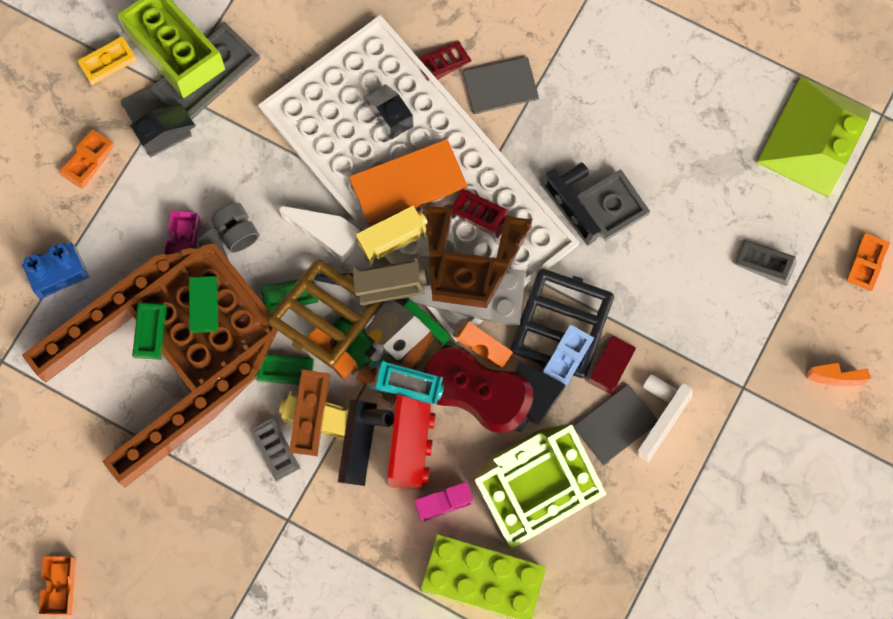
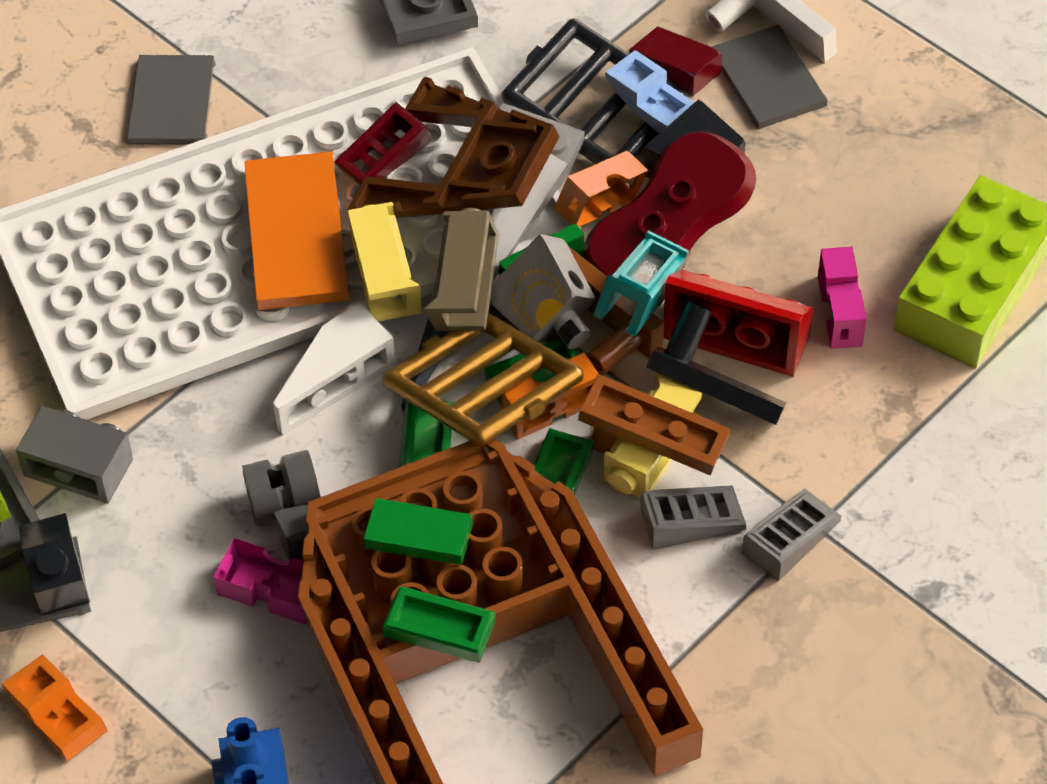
camera: 75 degrees left, 20 degrees down
black slope [364,84,414,140] -> none
dark red slope [419,41,472,81] -> none
lime slope [473,423,606,549] -> none
black piece [541,162,601,246] -> none
none -> dark grey brick [16,406,133,504]
none -> slope [742,488,842,581]

